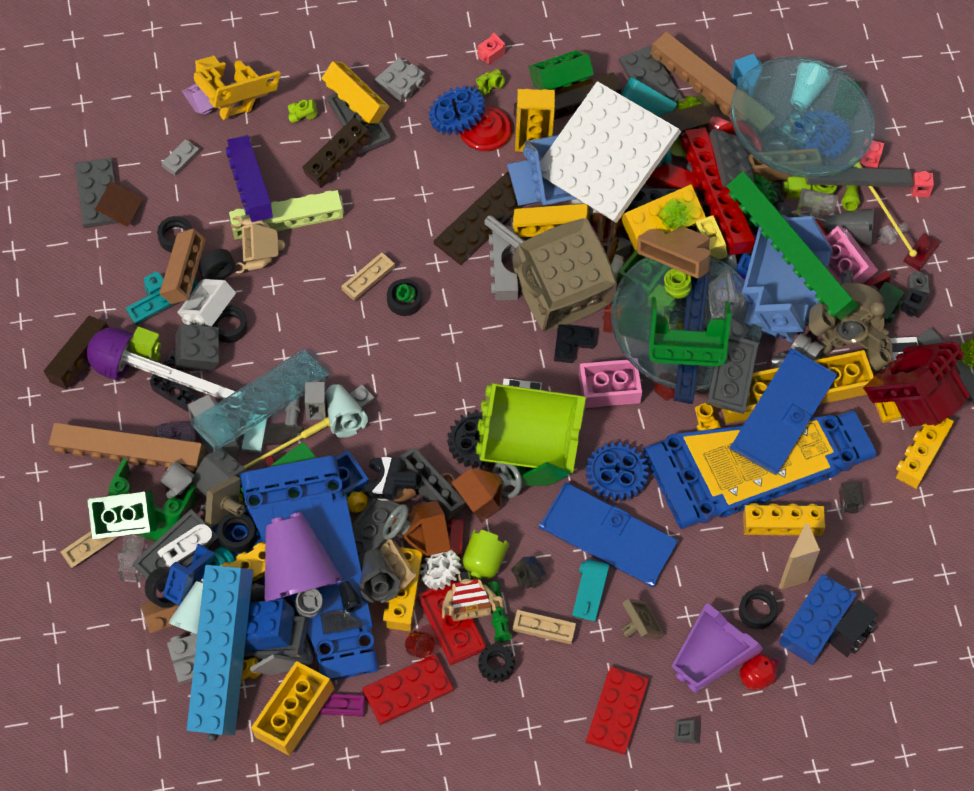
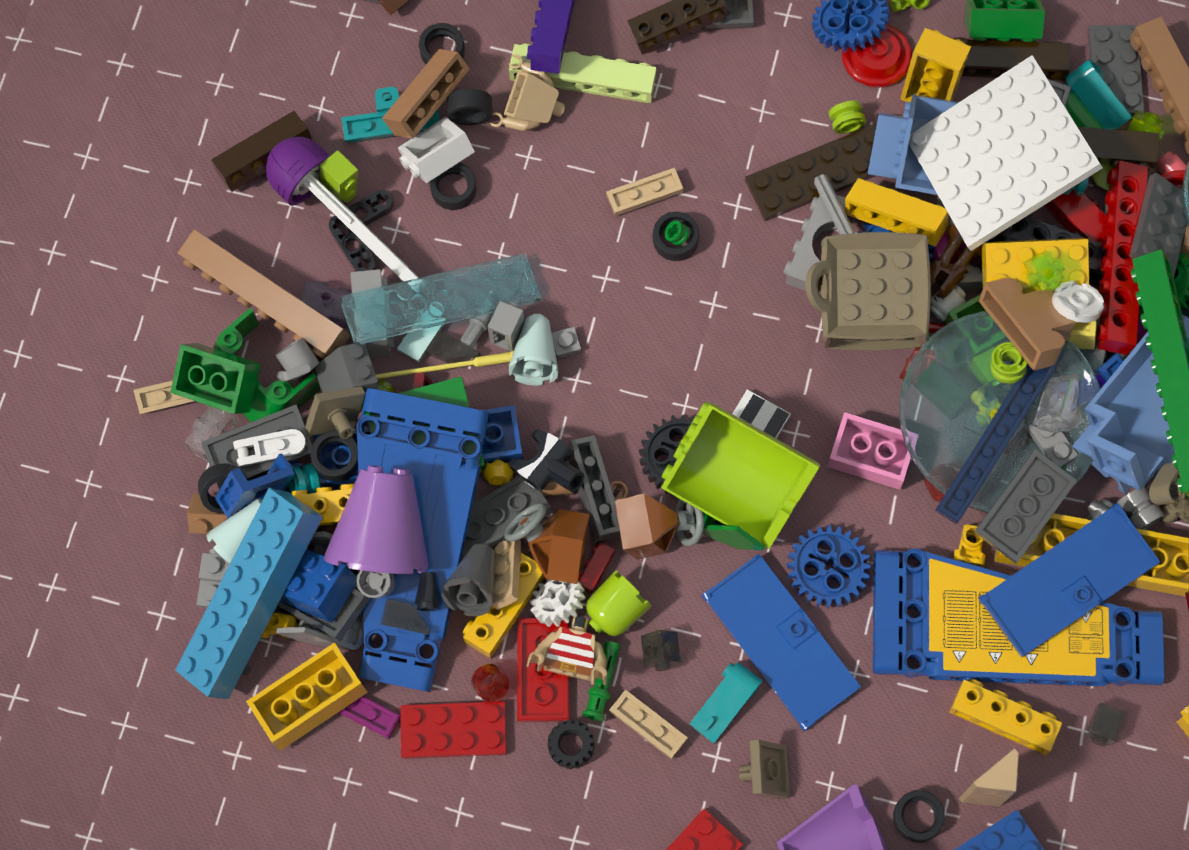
camera: 30 degrees right, 10 degrees up
dark grey brick [175,324,219,371] -> none
black plate [554,325,595,363] -> none
green windscreen [649,297,732,366] -> none
none -> lime wheel [828,100,866,134]
none -> white tile [1052,281,1104,323]

